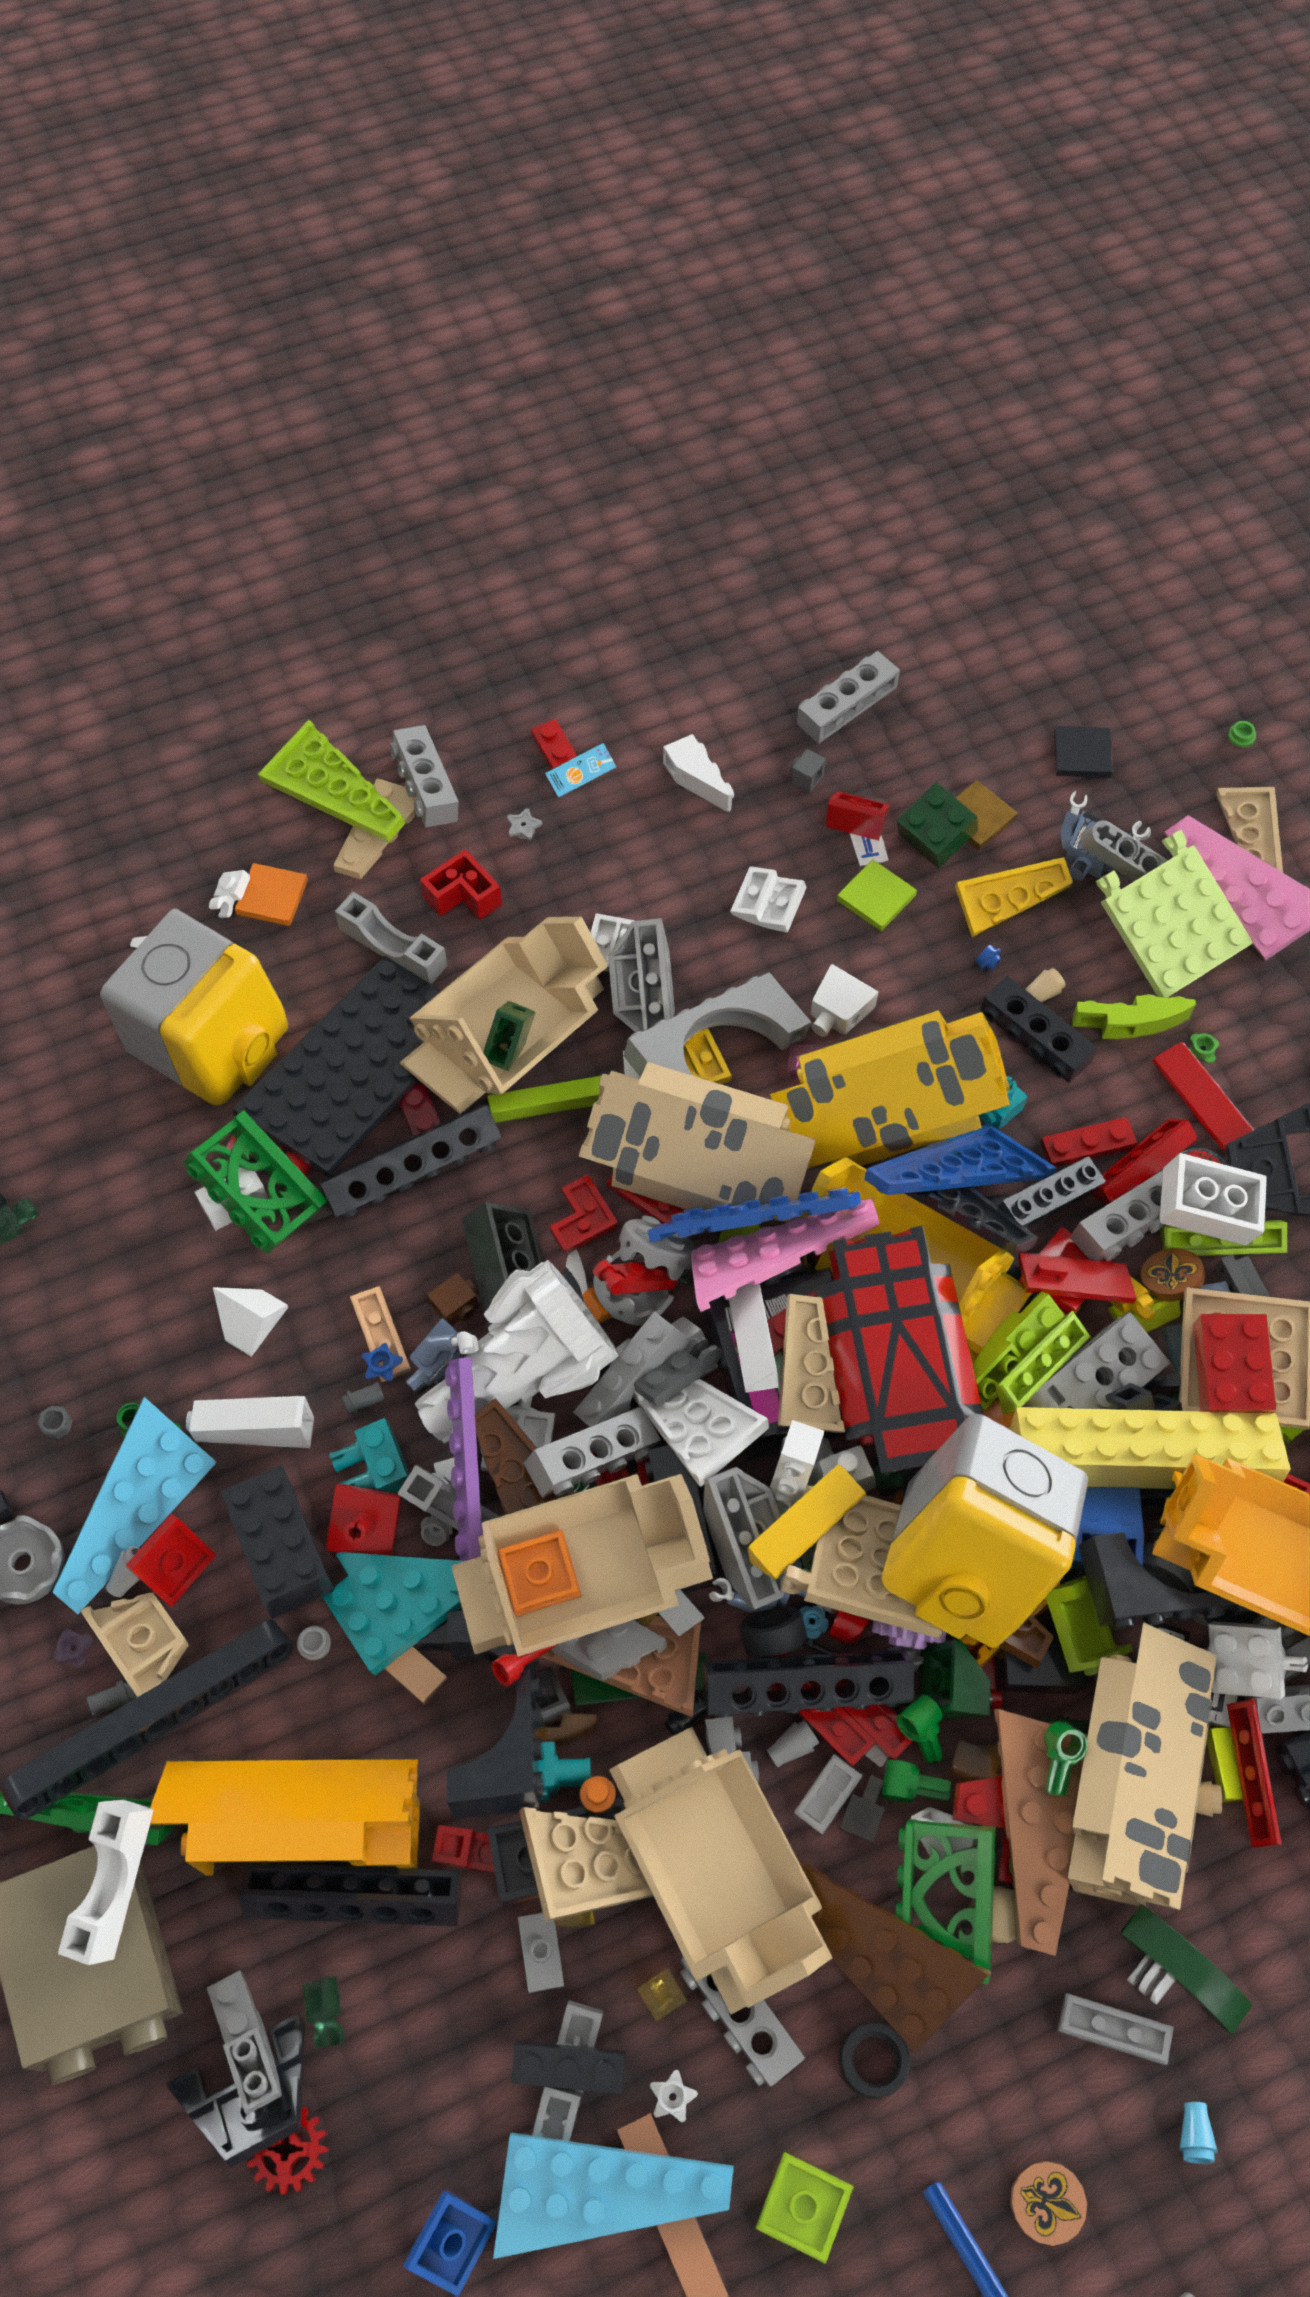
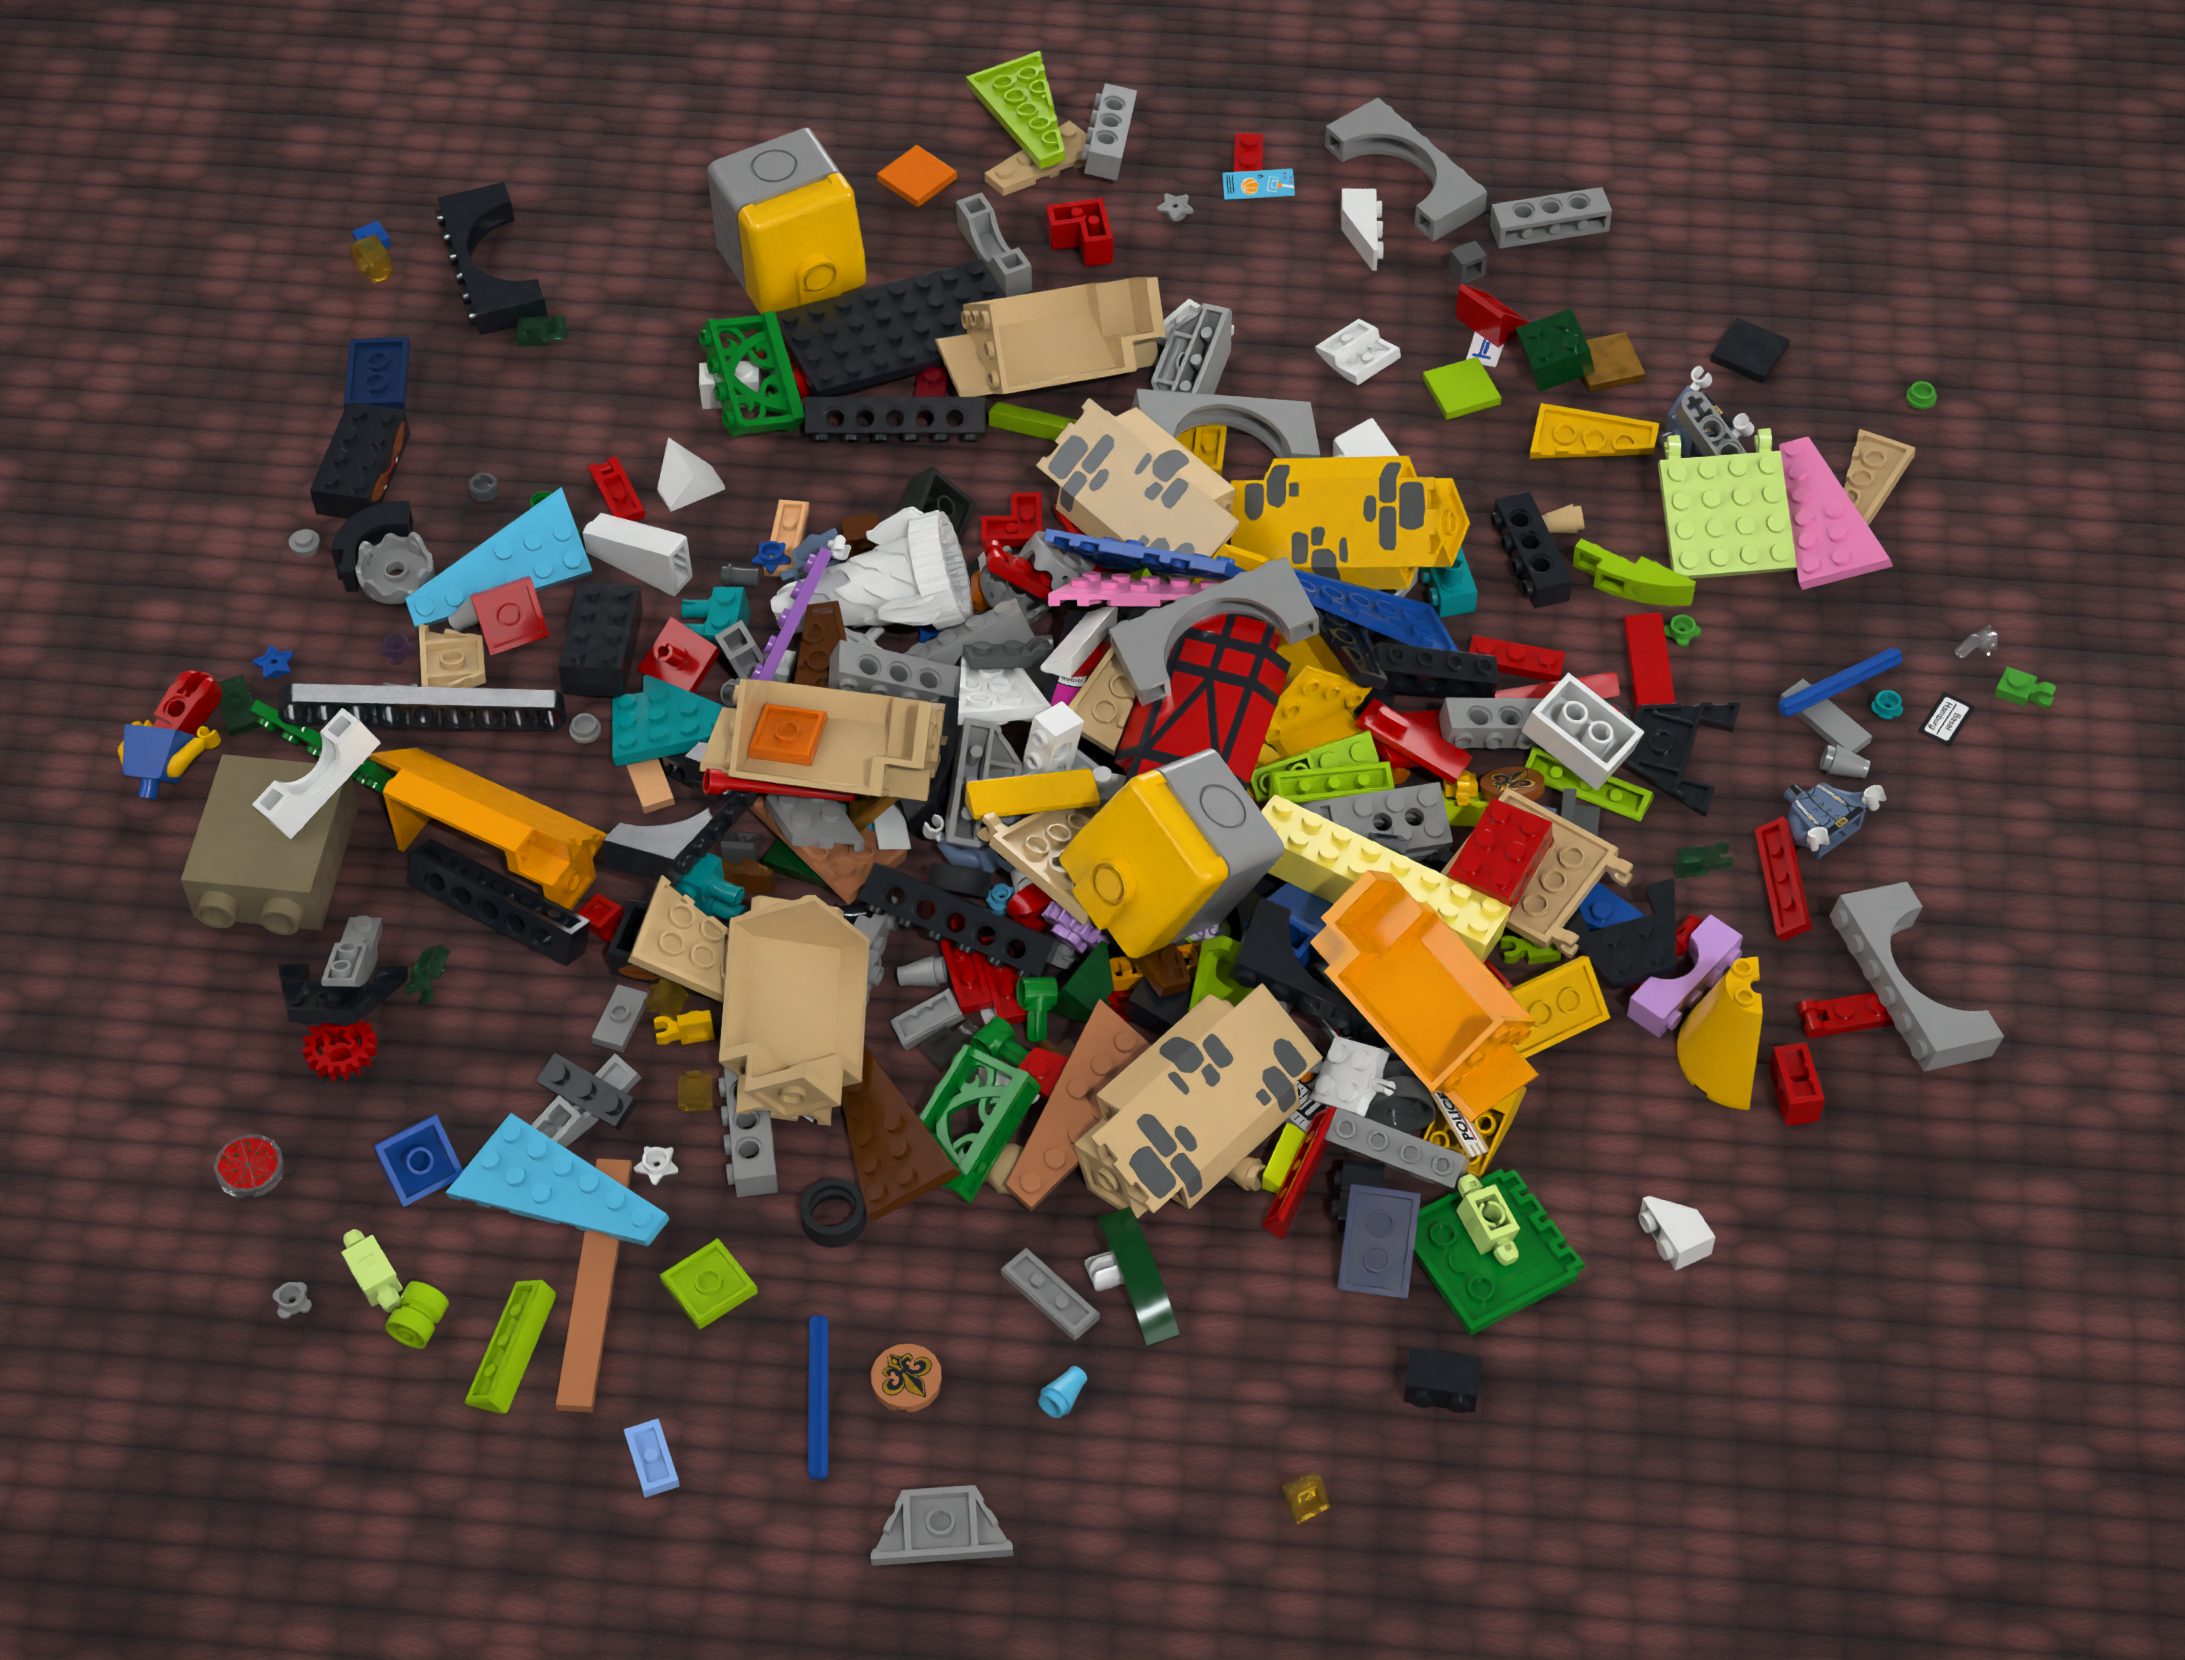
camera: 30 degrees right, 10 degrees down
white plate [209,870,251,918] -> none
dark green torso [483,1001,535,1071] -> none
orange plate [580,1776,616,1813] -> none
blue plate [975,944,1002,971] -> none
green axle [1044,1722,1088,1796] -> none
none -> red plate [587,456,646,521]
none -> yellow plate [653,1010,715,1045]
none -> light grey arch [1109,557,1319,706]
none -> light grey arch [1325,98,1487,242]

